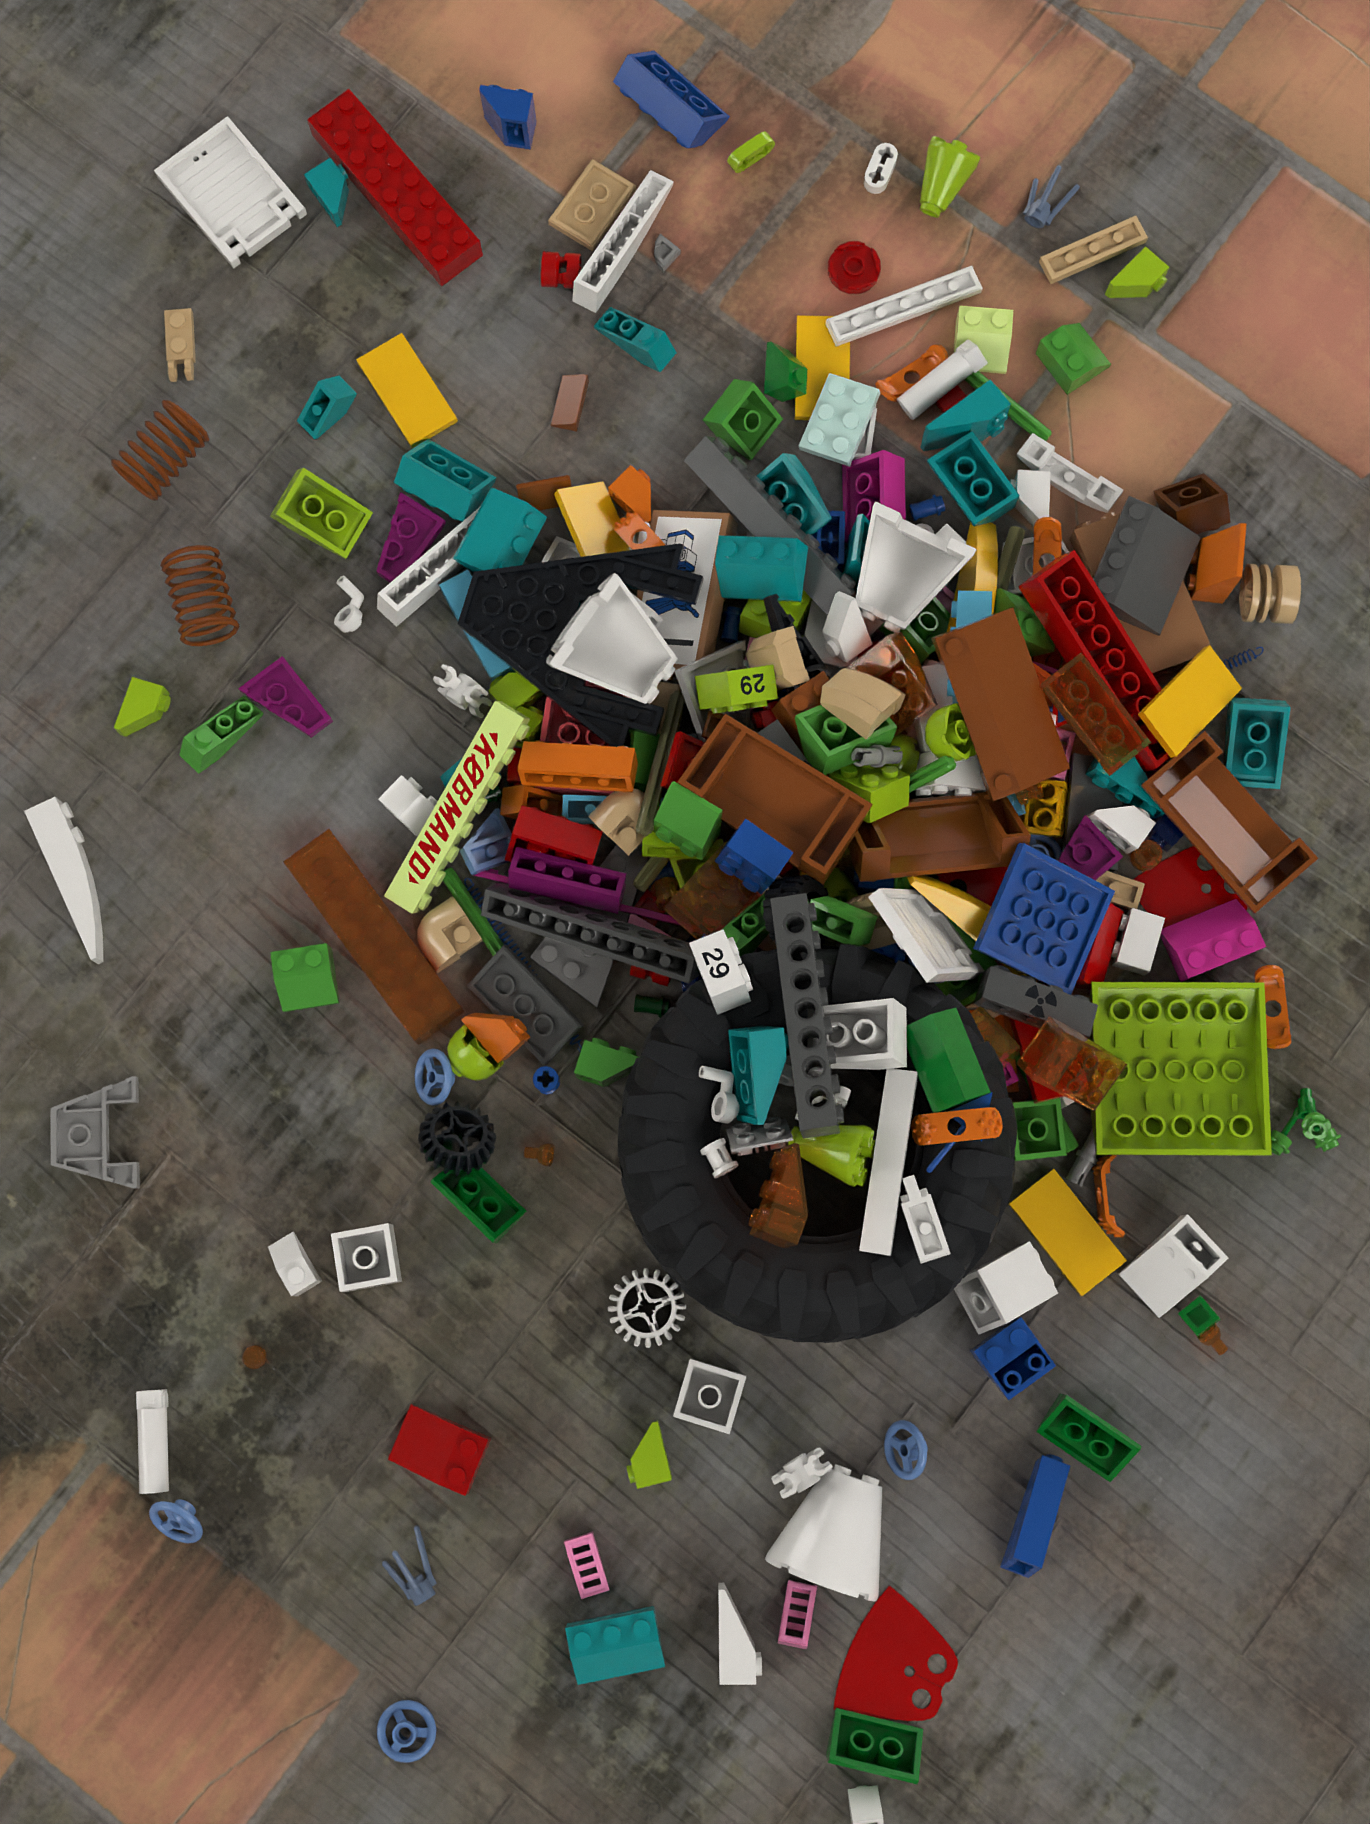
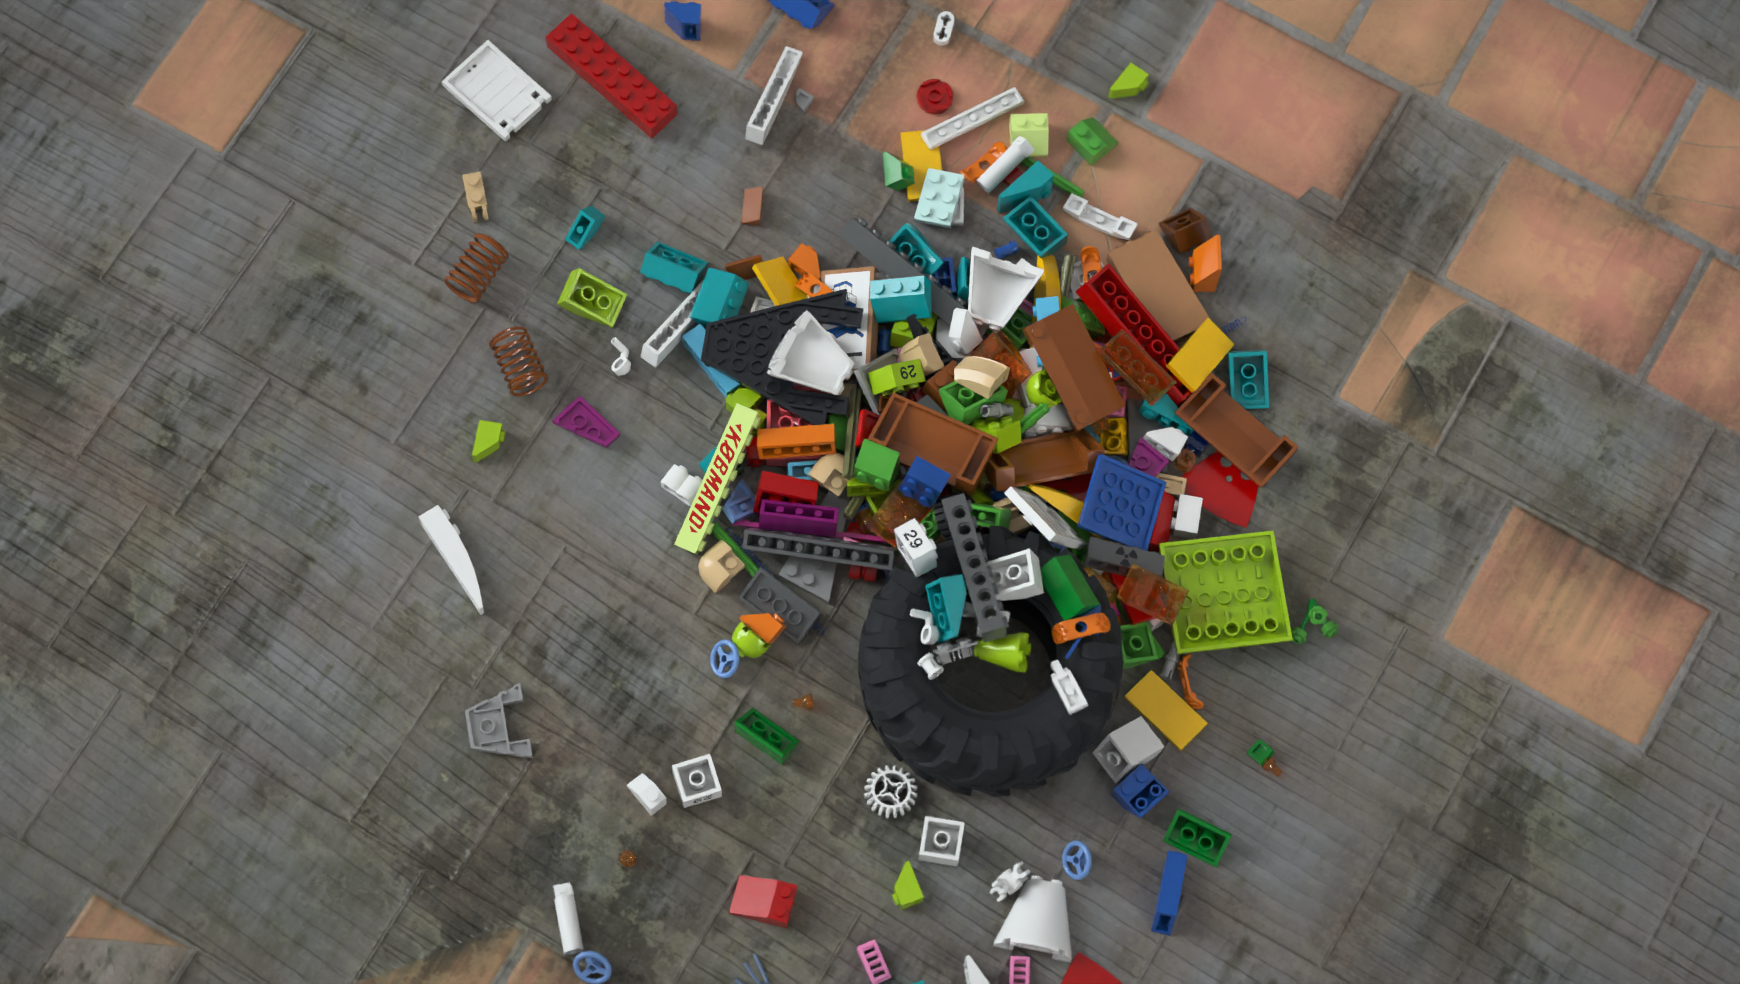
camera: 15 degrees left, 10 degrees down
bright green slope [179,695,264,774] -> none
bright green slope [270,943,339,1012] -> none
clear orange brick [283,829,464,1045] -> none
teal slope [304,158,349,227] -> none
yellow tile [356,333,458,449] -> none
magenta wing [376,492,446,583] -> none
black gear [418,1100,496,1177] -> none
white pin [433,664,492,718] -> none
orange slope [500,785,563,820] -> none
blue bush [533,1066,560,1095] -> none
red wheel [541,251,582,289] -> none
tan tile [548,159,636,252] -> none
bright green slope [574,1038,638,1087] -> none
teal slope [594,307,677,372] -> none
dark green pin [634,994,670,1018] -> none
bright green slope [703,379,783,460] -> none
lime beam [727,131,775,173] -> none
clear orange slope [749,1143,808,1248] -> none
dark pink slope [842,450,906,543] -> none
white tile [859,1068,918,1256] -> none
lime cone [920,136,980,218] -> none
white slope [1010,470,1051,527] -> none
sand blue plant [1023,165,1080,228] -> none
tan plate [1039,216,1148,284] -> none
dark grey slope [1093,496,1201,636] -> none
white slope [1118,1214,1228,1318] -> none
dark pink slope [1160,899,1266,982] -> none
tan wheel [1239,564,1301,624] -> none
orange piece [1255,965,1291,1049] -> none

